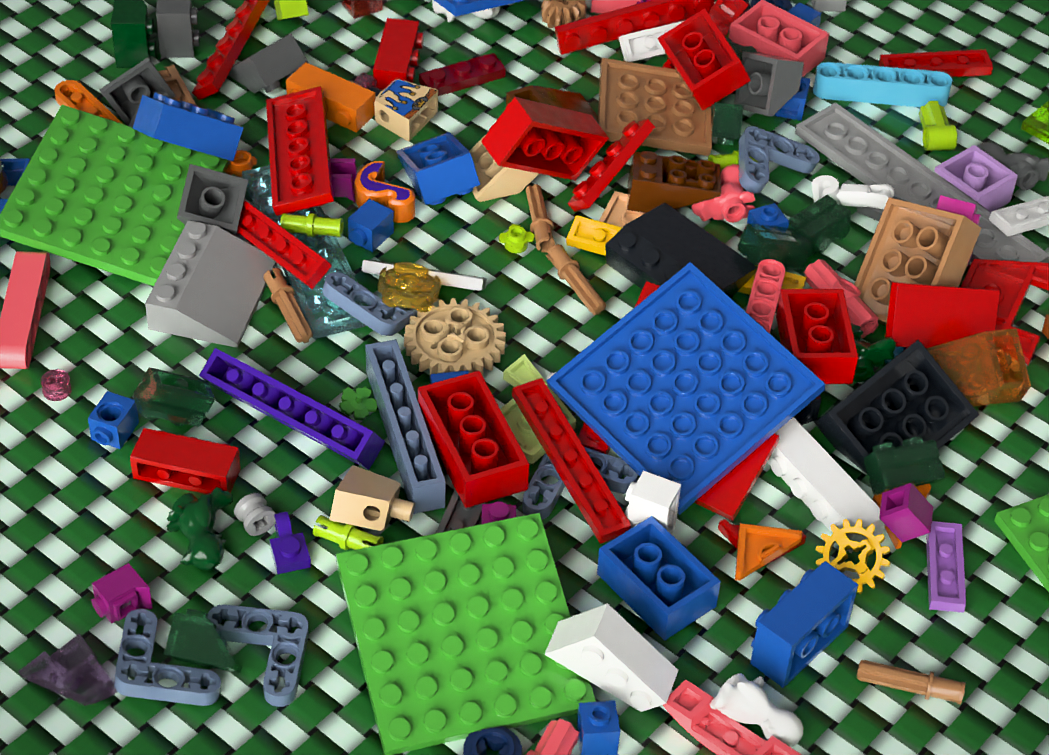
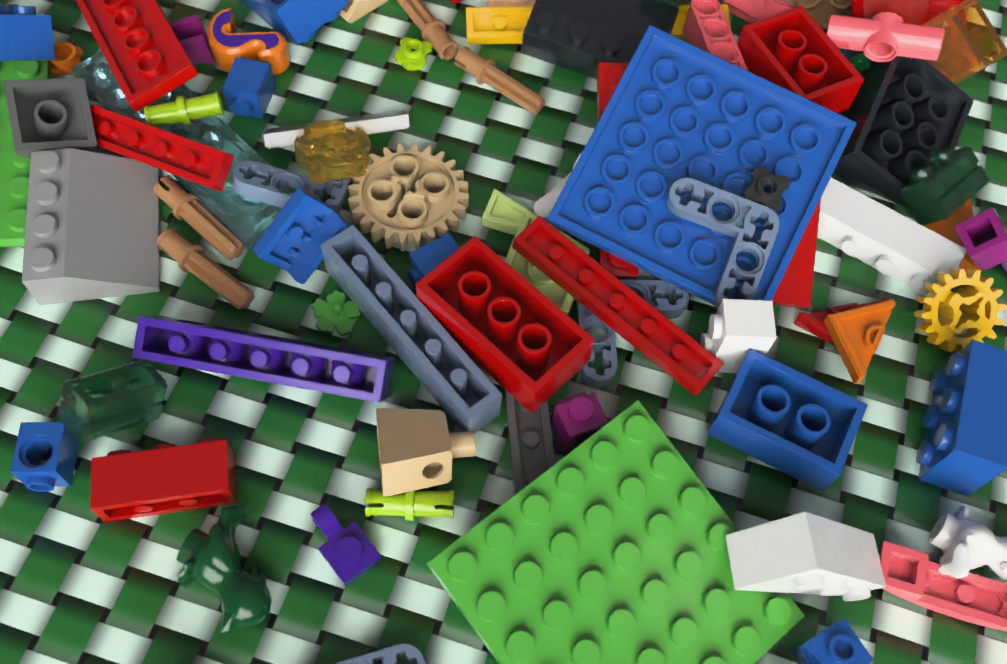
camera: 25 degrees left, 15 degrees up
light grey wheel [234,493,276,536] -> none
none -> medium nougat axle [156,228,254,309]
none -> blue bracket [252,187,348,284]
none -> sand blue beam [666,177,780,310]
none -> pearl dark grey plate [744,167,790,211]
none -> coral piece [827,12,945,62]

